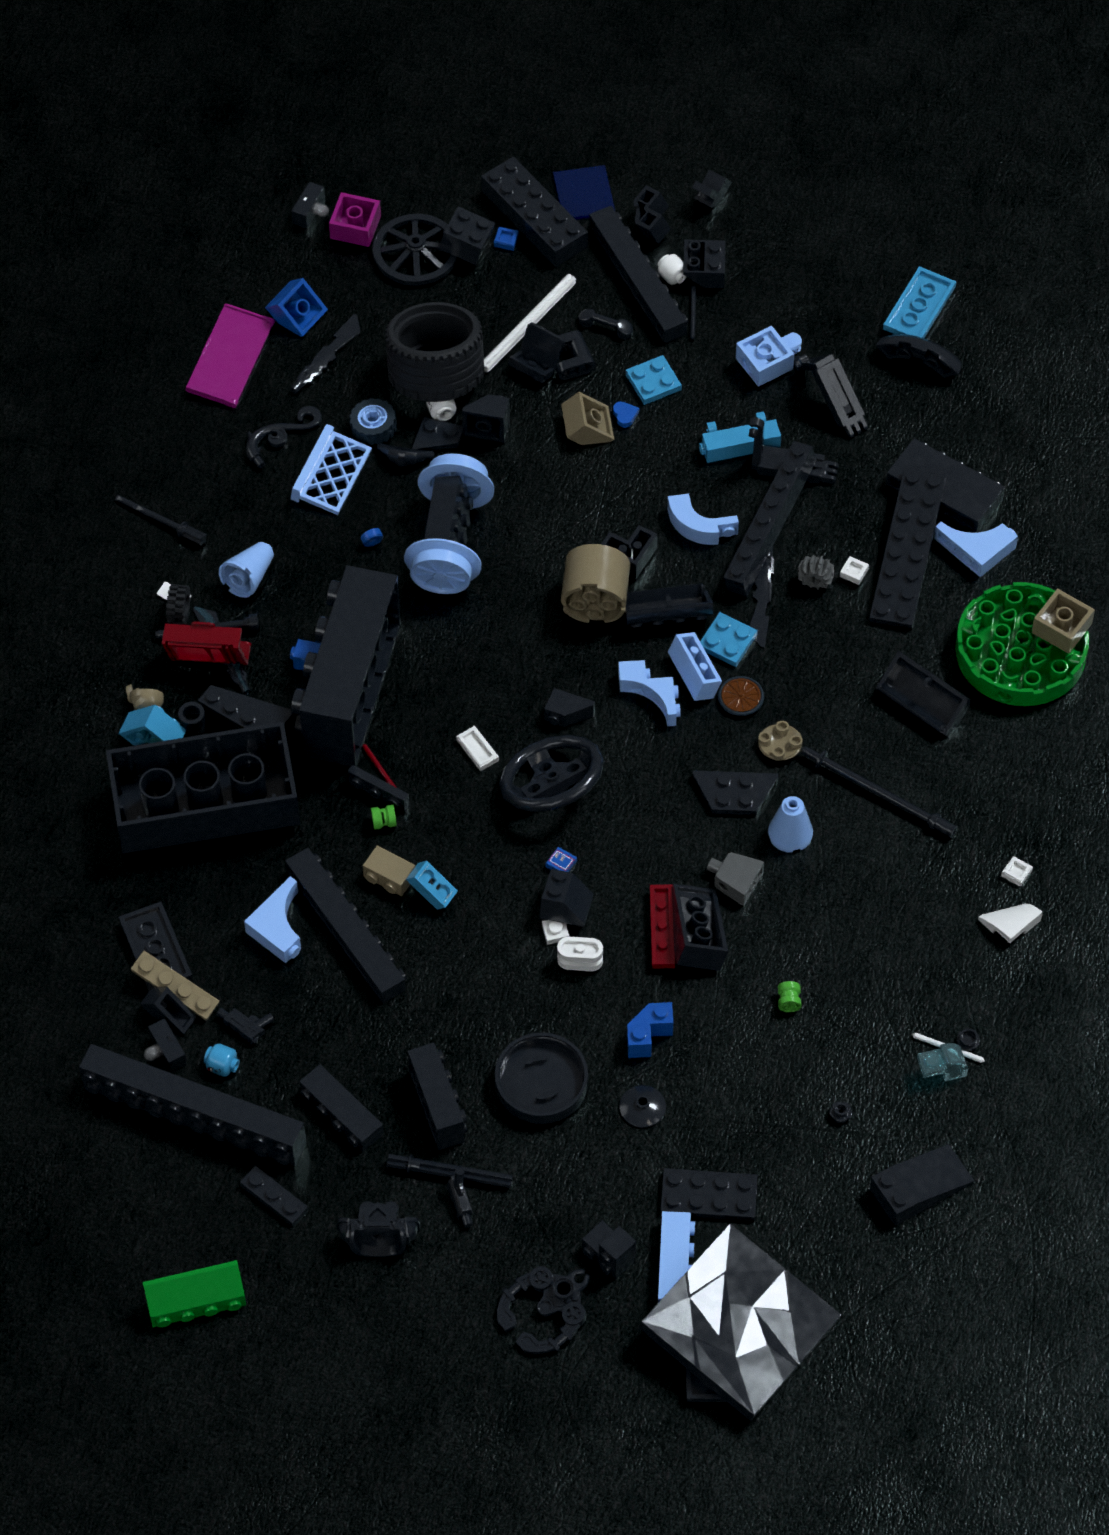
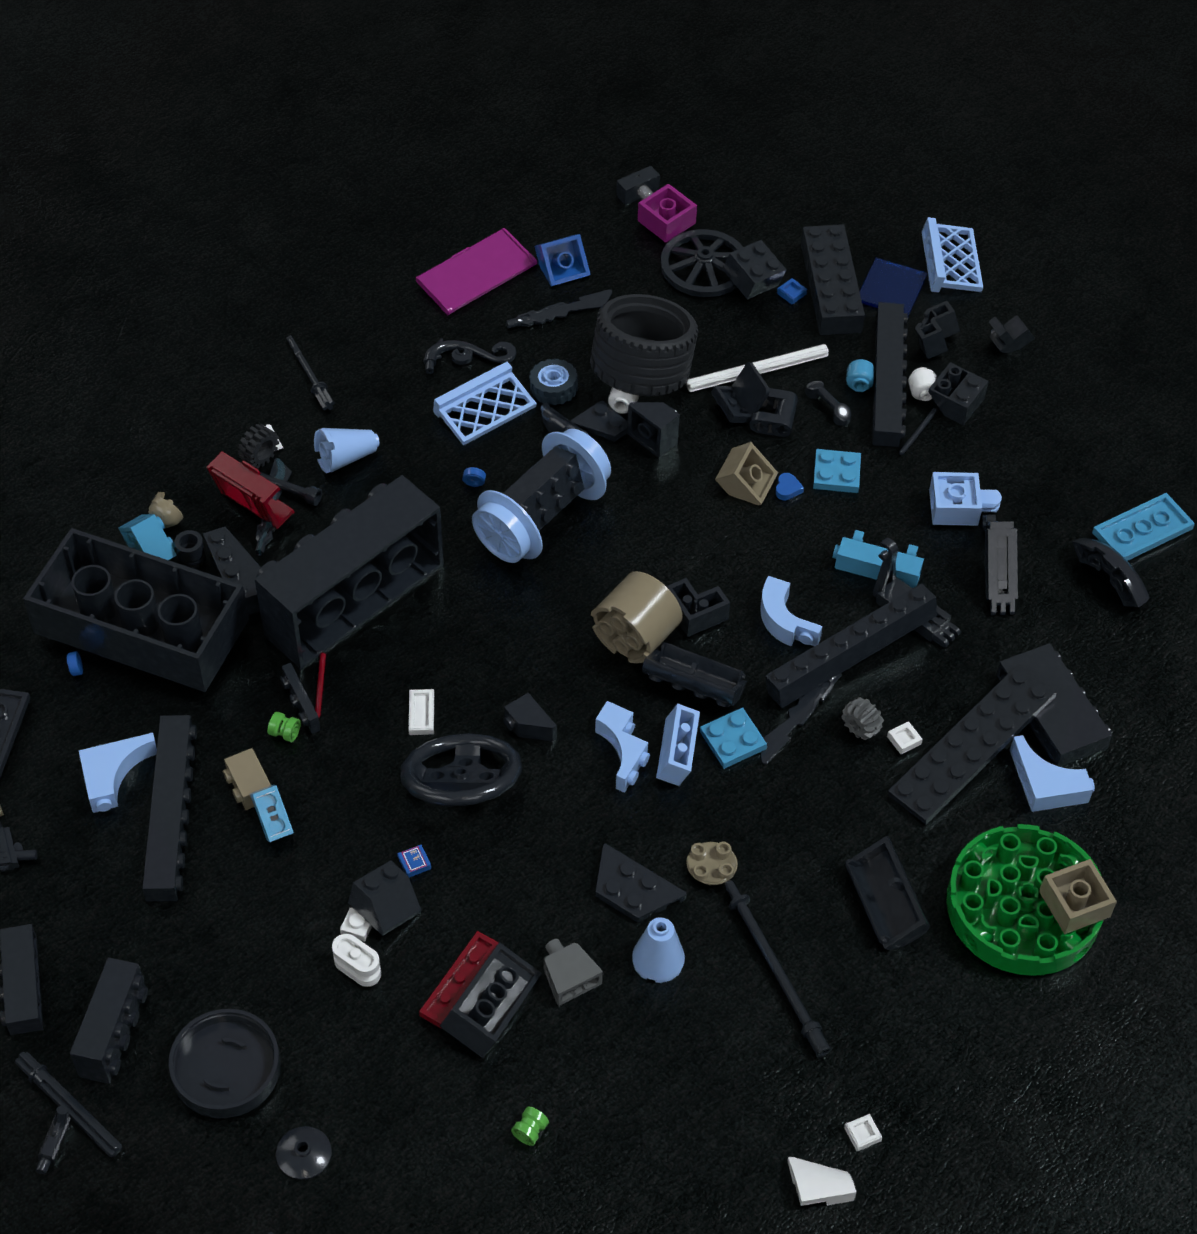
camera: 30 degrees right, 5 degrees down
blue brick [627,1002,673,1058] -> none
reddish brown wheel [718,676,764,716] -> none
none -> blue tile [67,651,83,676]
none -> dark azure head [846,359,875,392]
none -> light blue fence [922,217,983,292]

